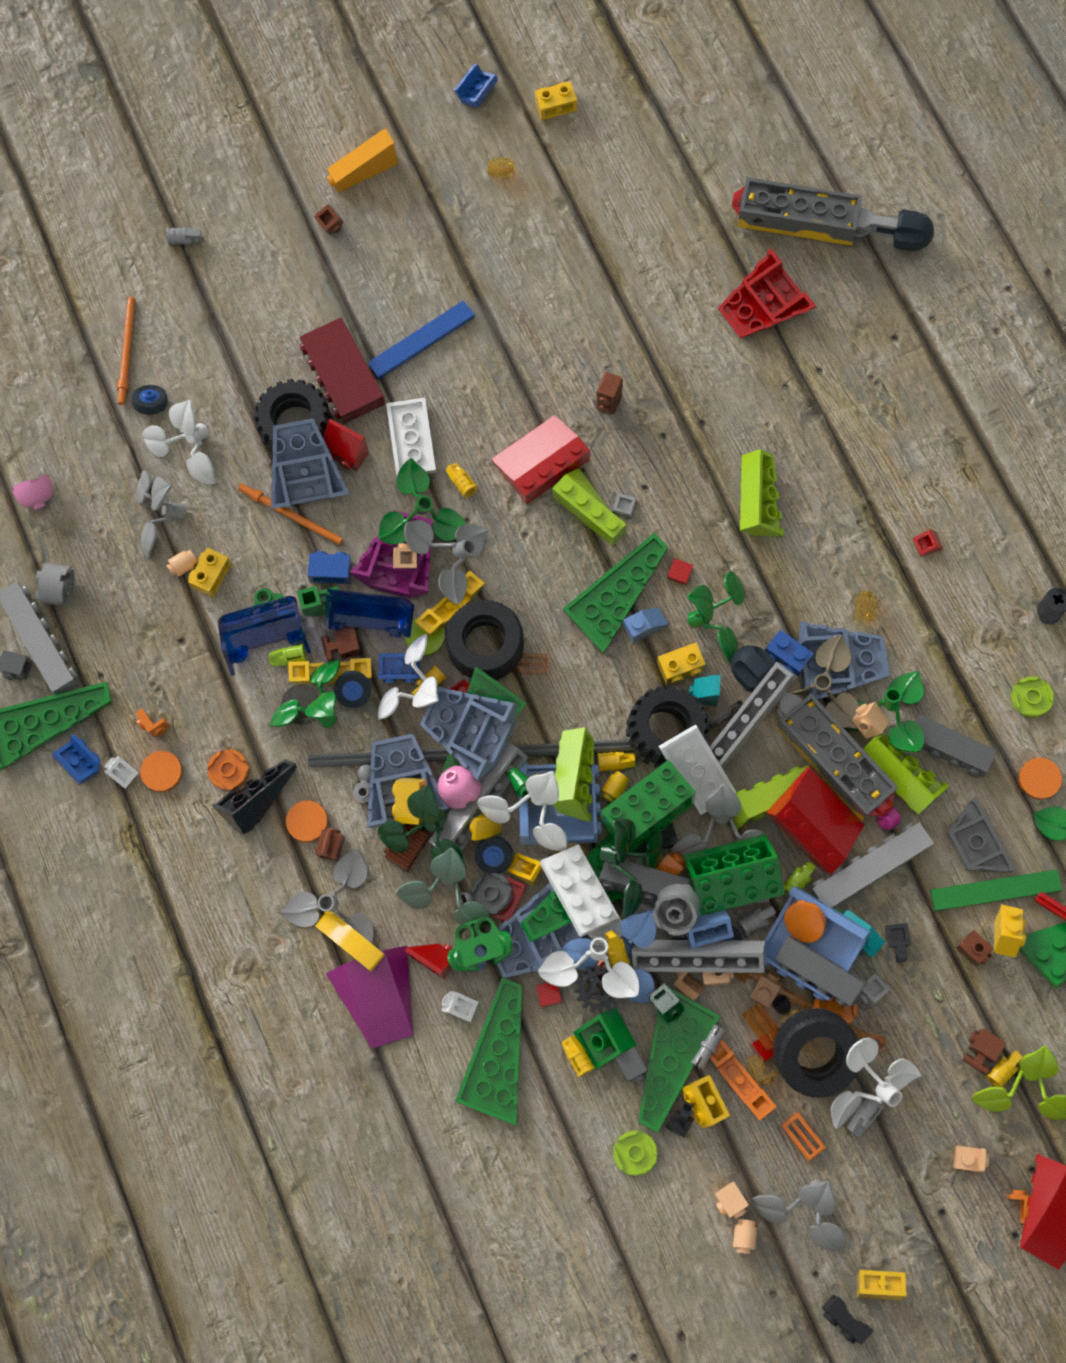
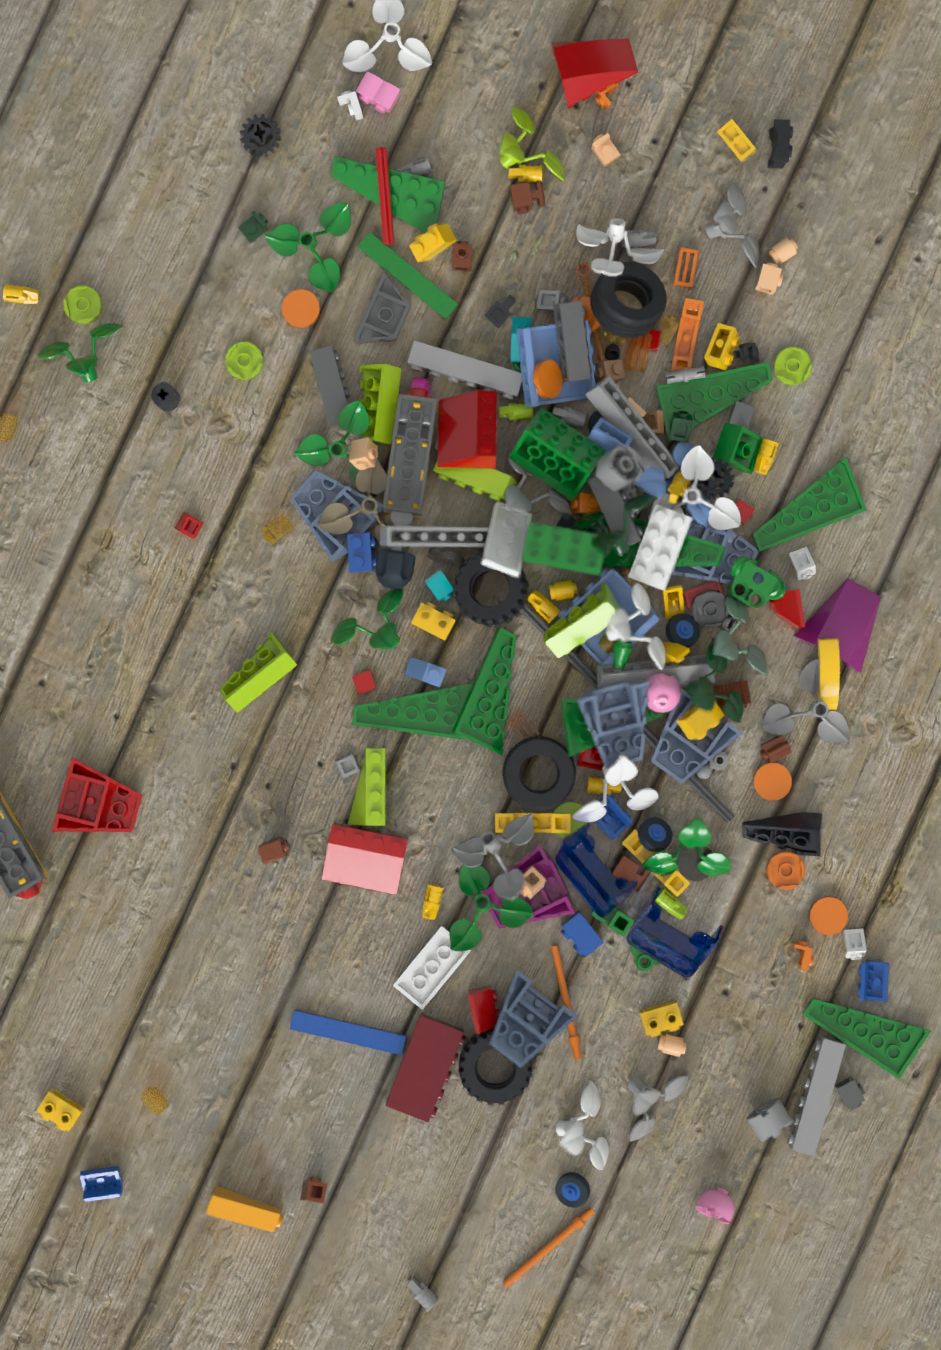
camera: 135 degrees left, 15 degrees up
none -> green wing [452,627,516,756]

